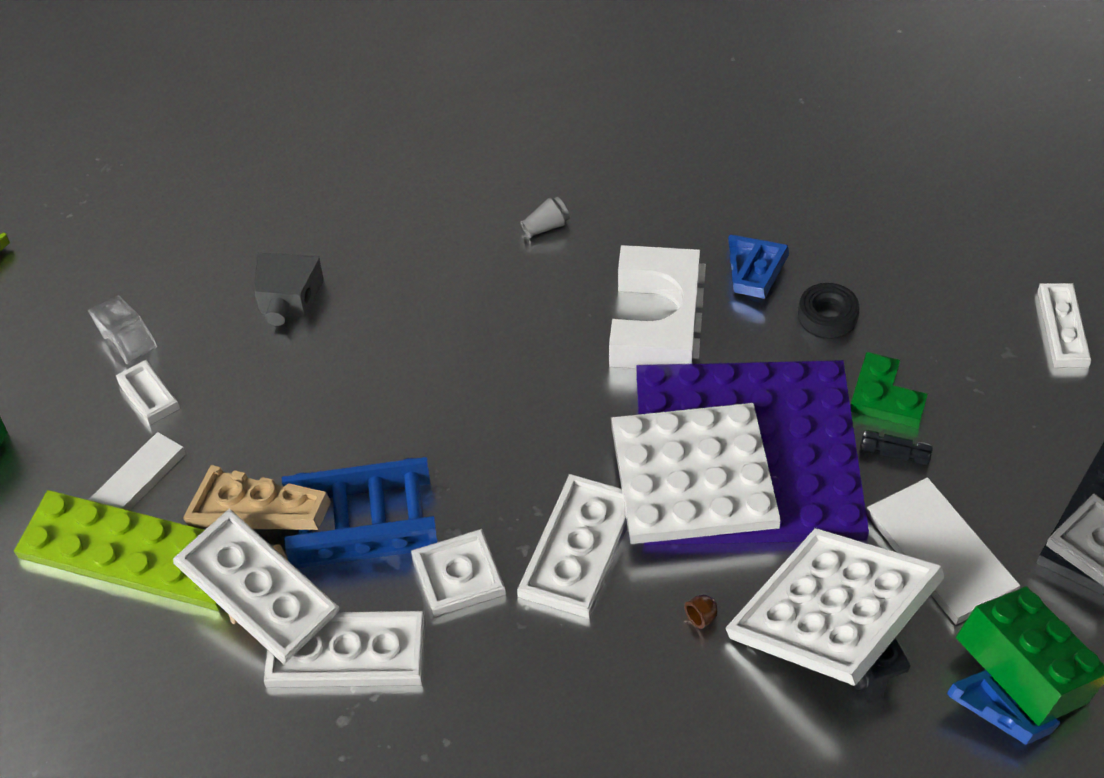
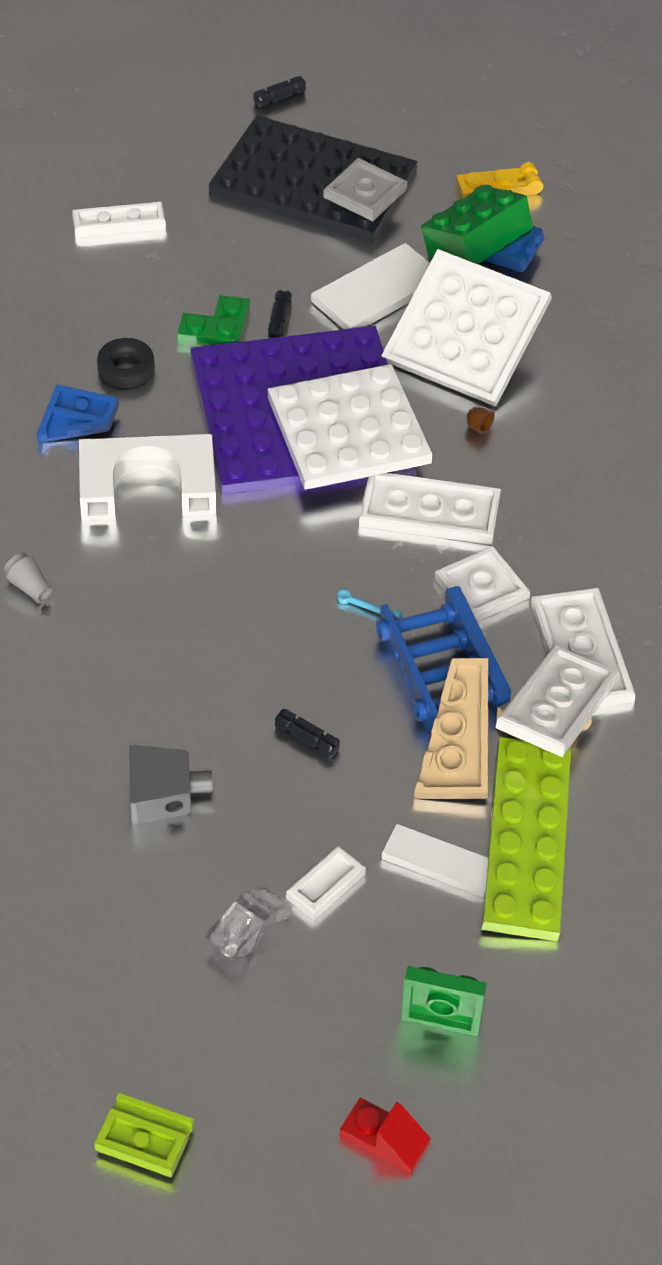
camera: 105 degrees left, 0 degrees up
none -> black axle [275,709,340,758]
none -> medium azure hinge [337,589,403,620]

